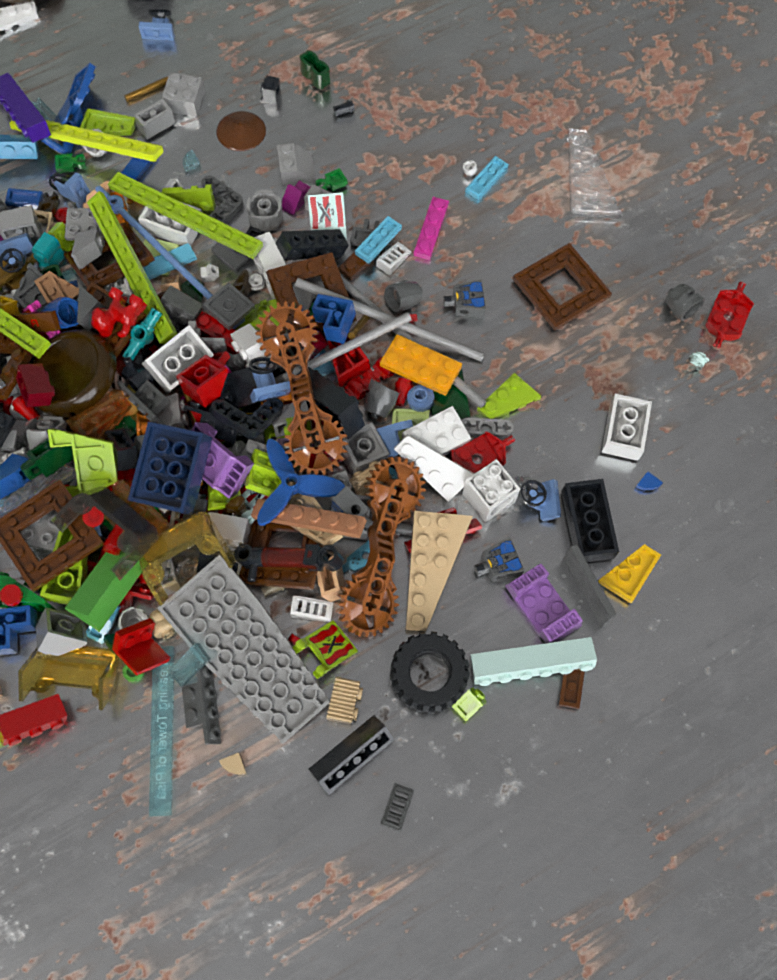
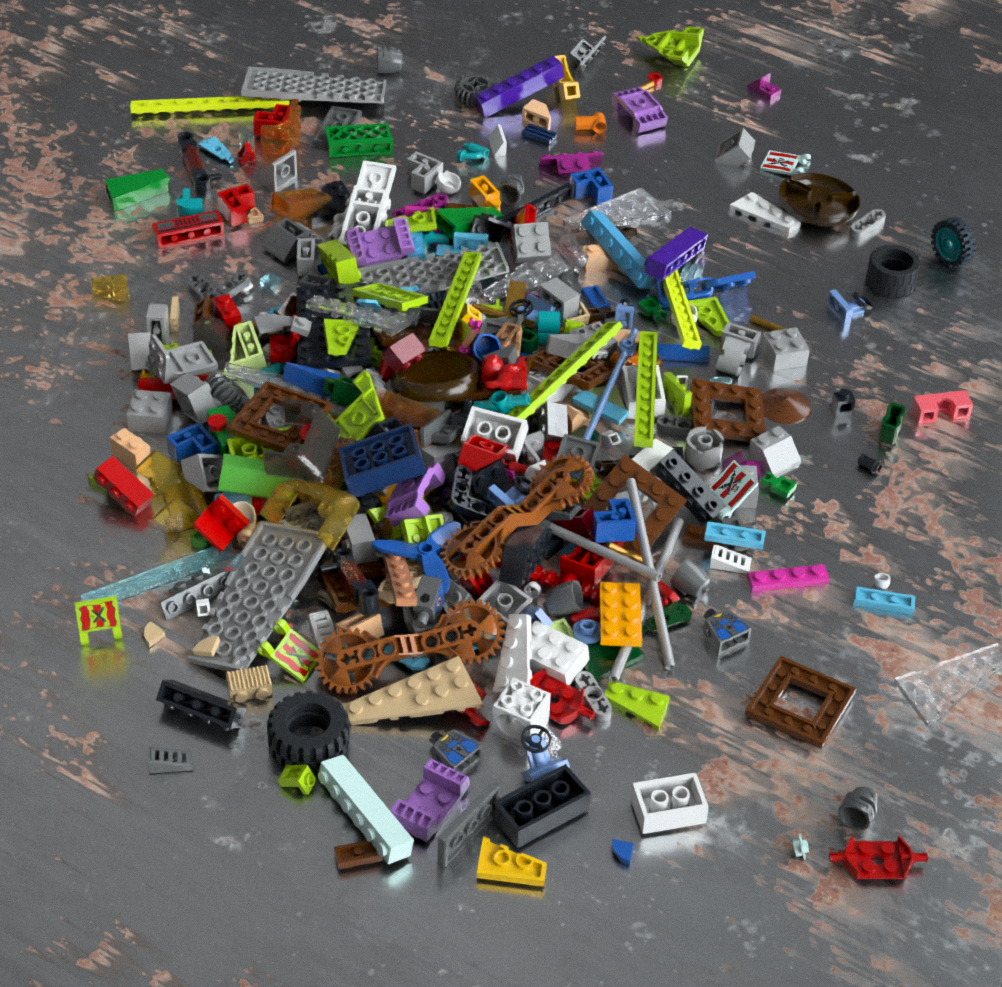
camera: 65 degrees right, 25 degrees down
none -> flag [74,596,122,645]
none -> tan tile [192,636,220,657]
none -> white piece [196,599,210,618]
none -> dark green piece [642,601,693,633]
none -> reddish brown plate [689,378,766,442]
none -> light grey brick [715,336,751,377]
none -> coral arch [911,390,973,424]

